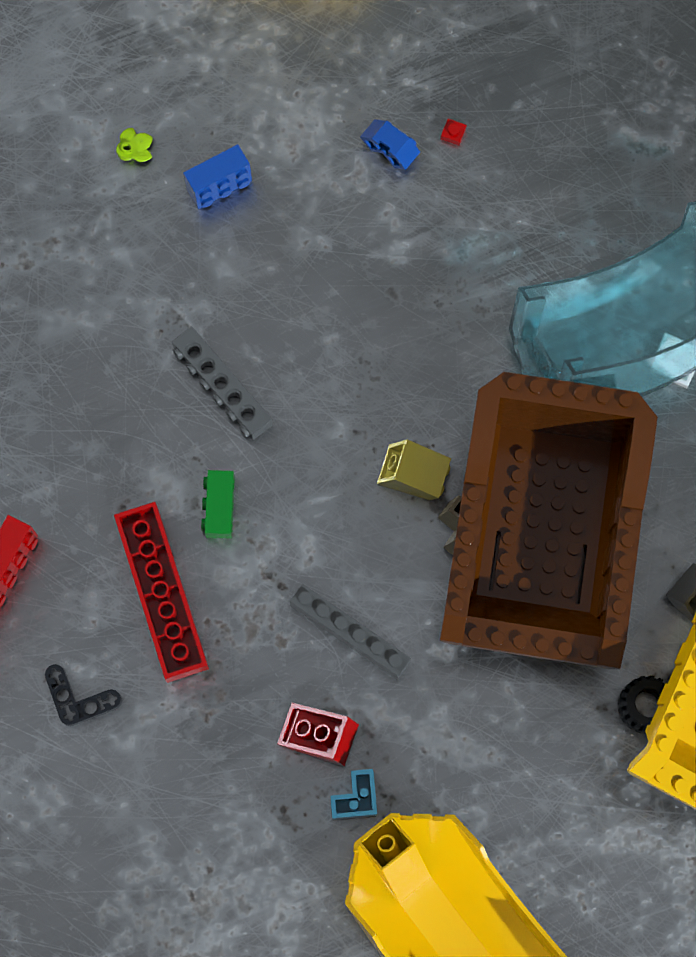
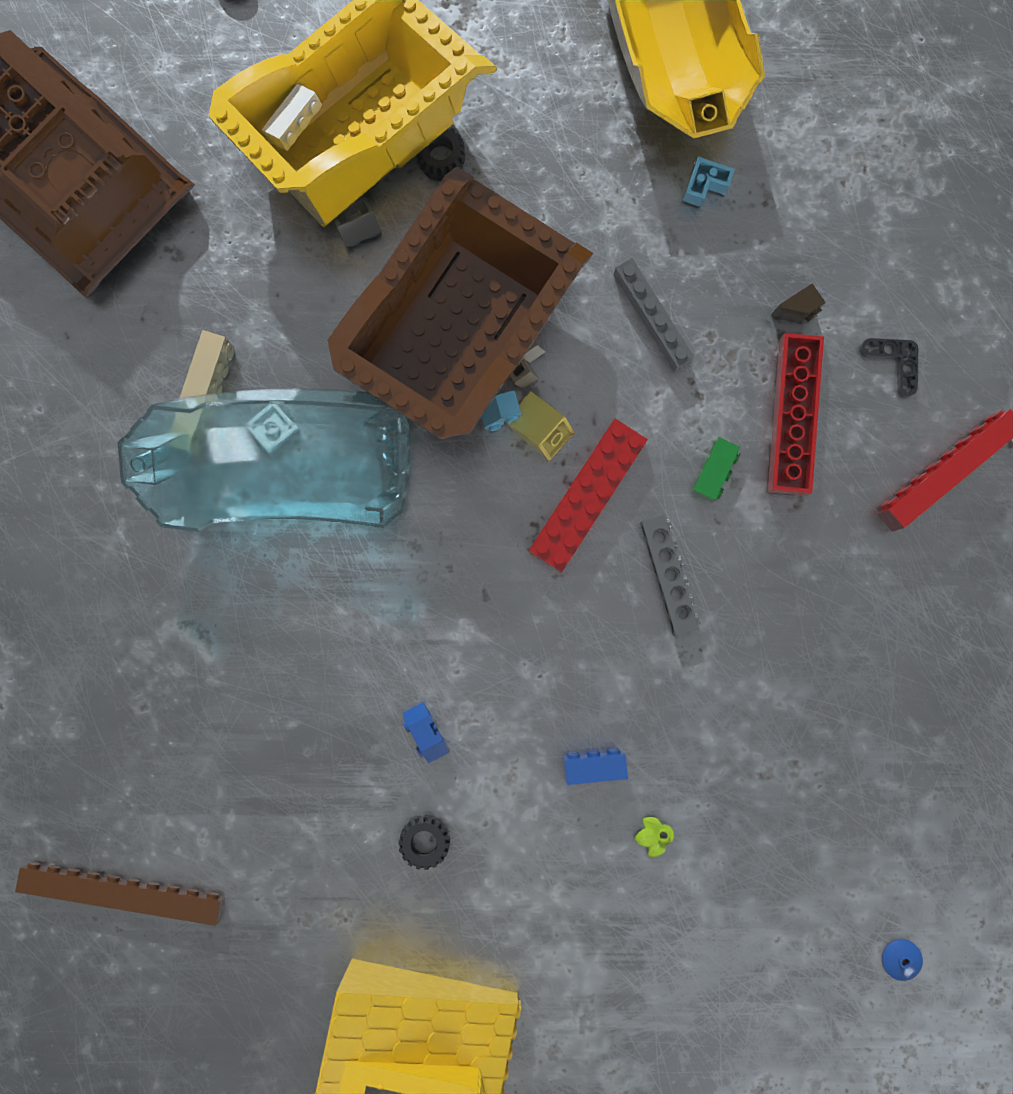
camera: 160 degrees left, 10 degrees up
red slope [277,703,359,767] -> none
red plate [440,119,467,146] -> none
none -> black tyre [398,815,450,870]
none -> medium azure brick [481,390,522,432]
none -> red brick [528,418,648,574]
none -> dark brown slope [771,283,826,323]

